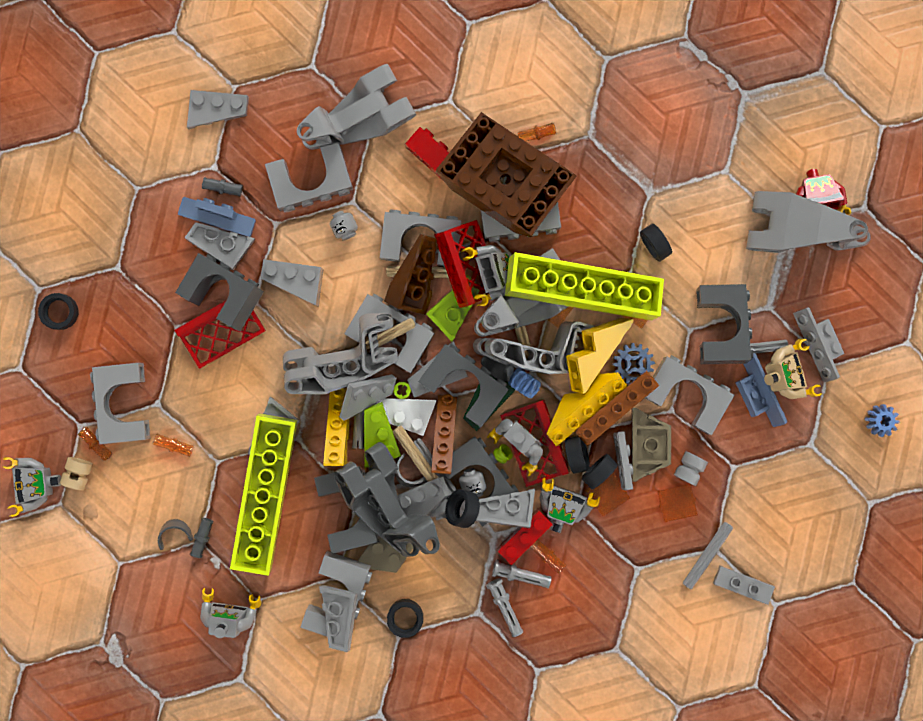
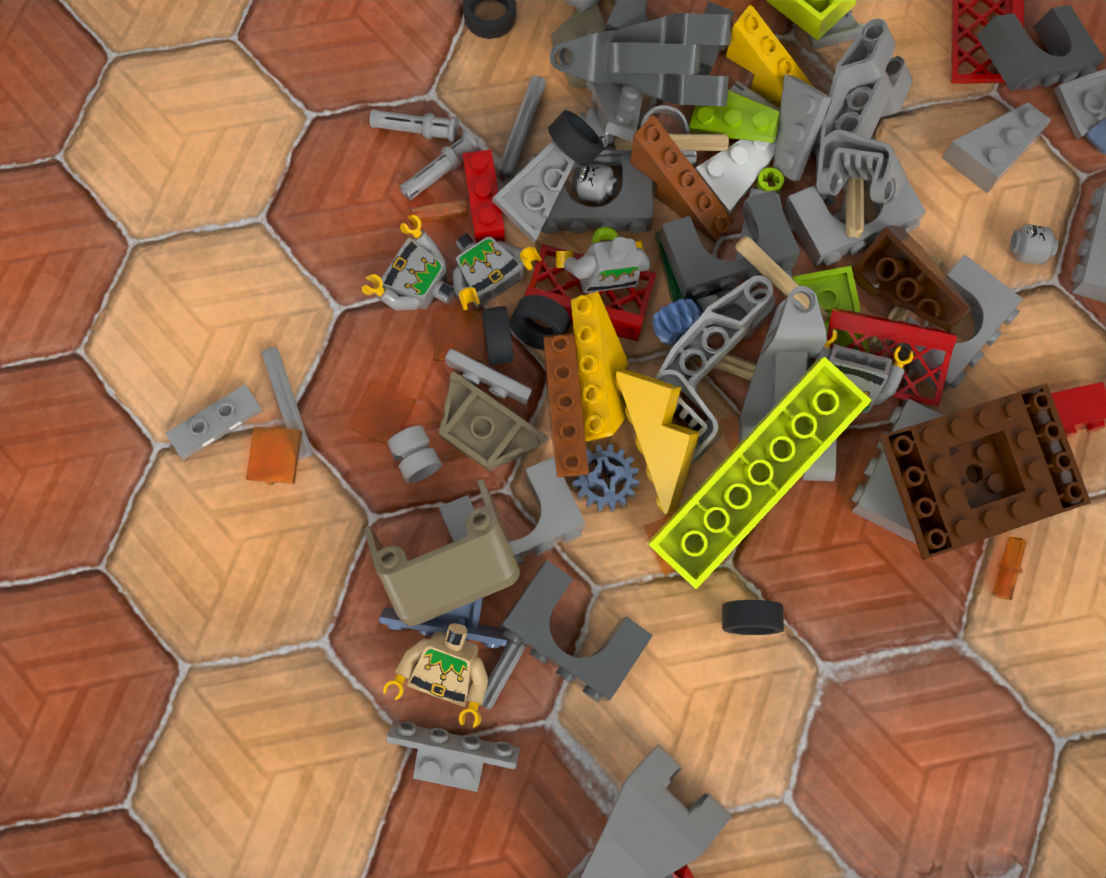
camera: 125 degrees right, 15 degrees down
medium blue gear [865,404,900,437] -> none
none -> clear orange piece [246,425,302,486]
none -> torso [362,215,455,311]
none -> dark tan windscreen [364,479,520,626]
none -> light grey axle [498,75,546,178]
none -> tan axle [735,236,828,322]

